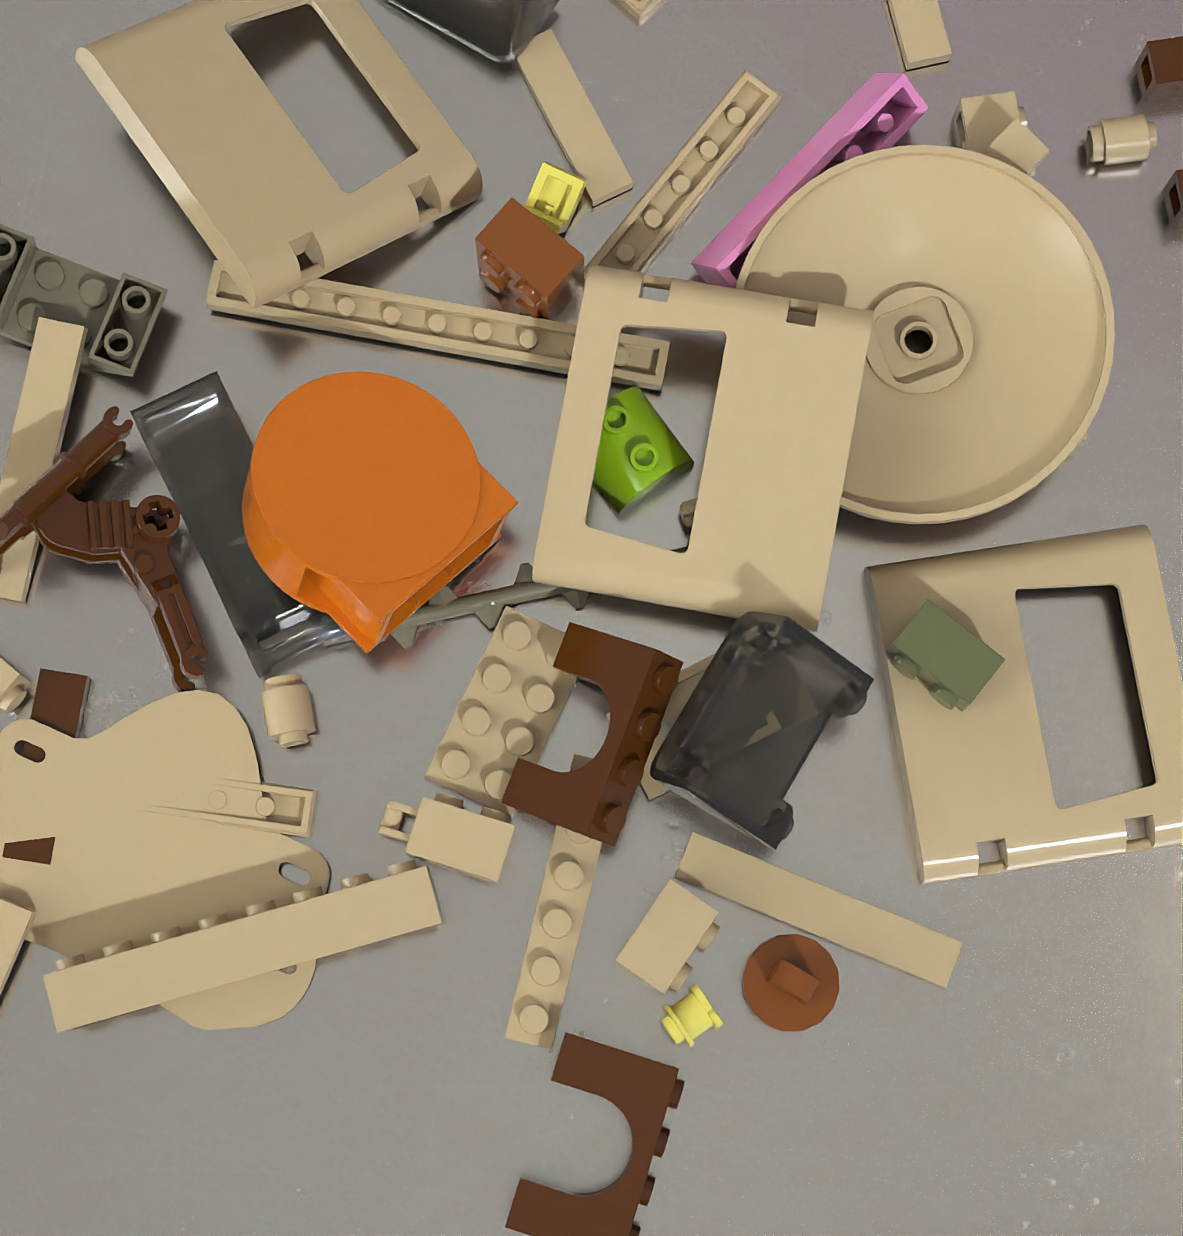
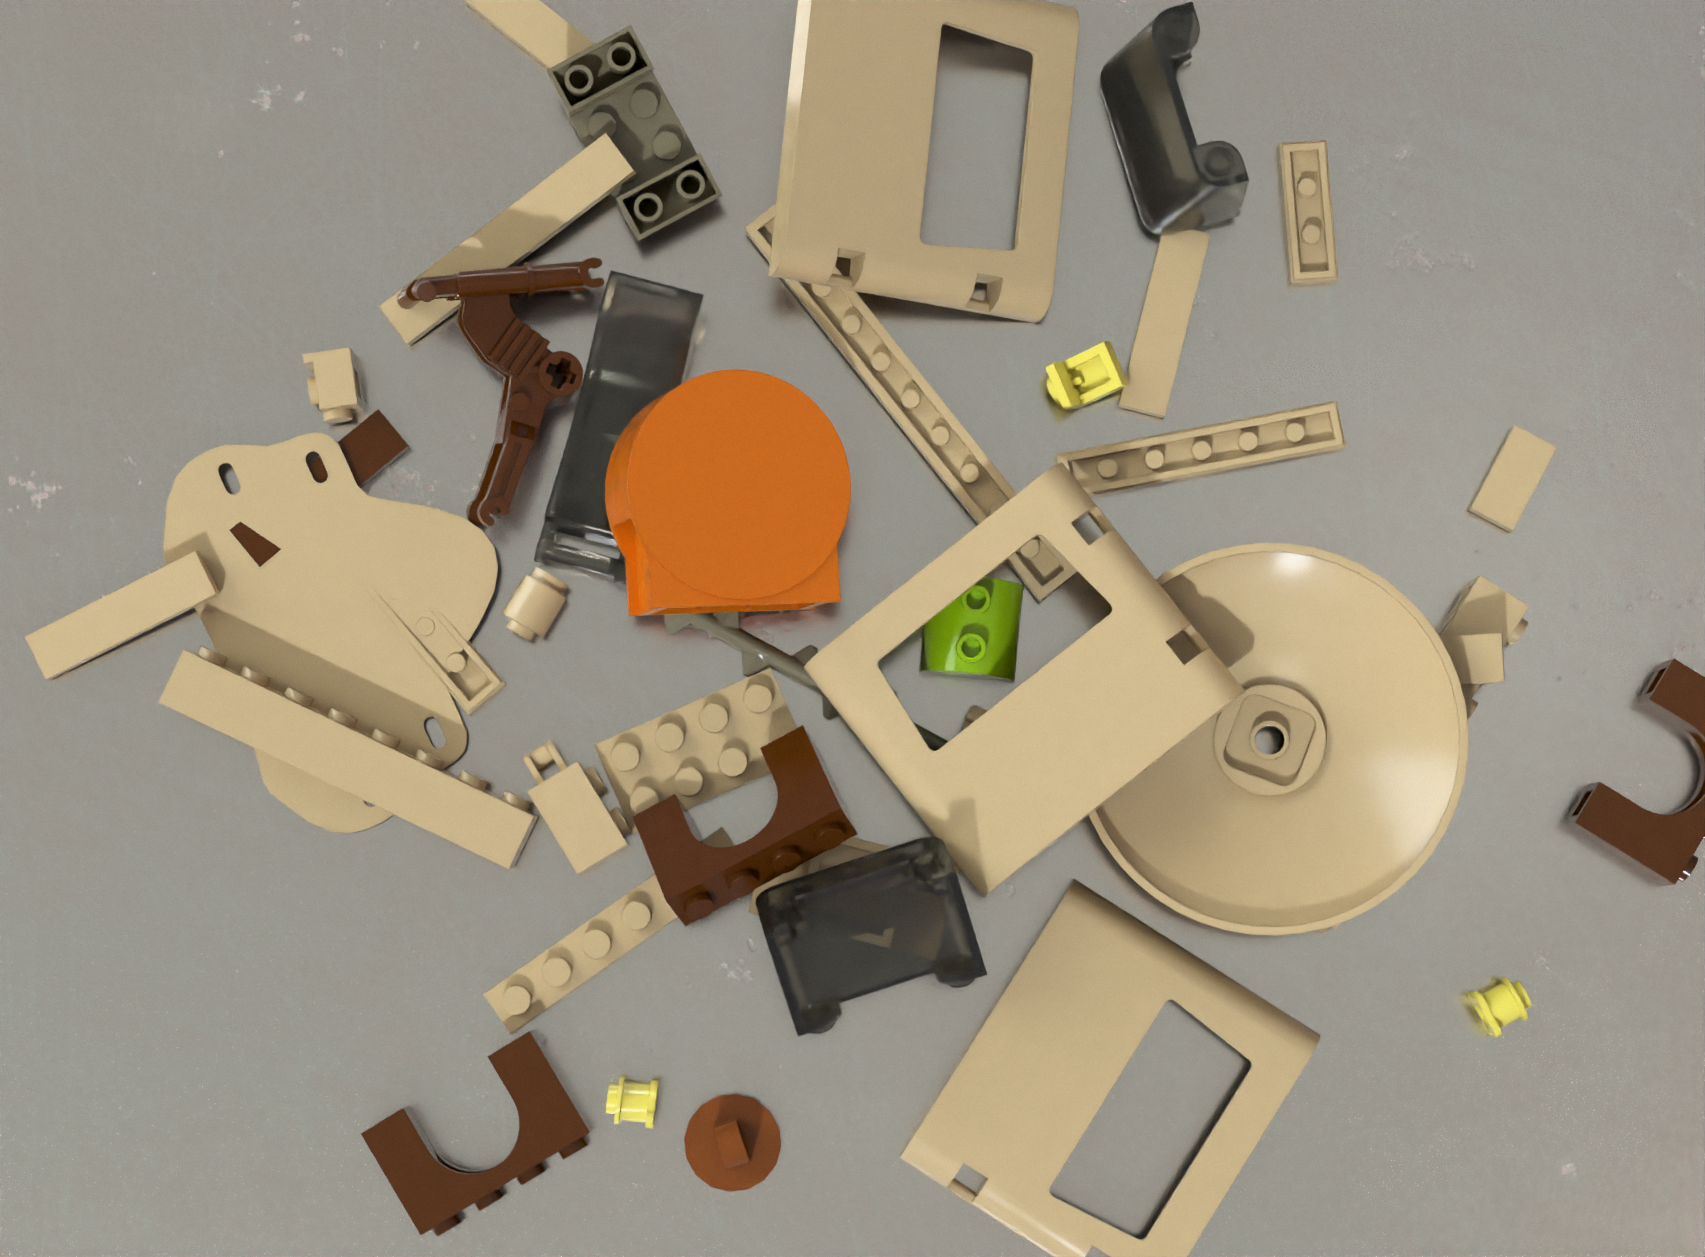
camera: 40 degrees right, 5 degrees up
dark orange brick [475,197,584,321] -> none
tan brick [615,879,720,995] -> none
tan tile [674,832,963,988] -> none
bright pink brick [690,73,929,288] -> none
olive brick [886,599,1005,711] -> none
tan brick [1086,114,1157,166] -> none

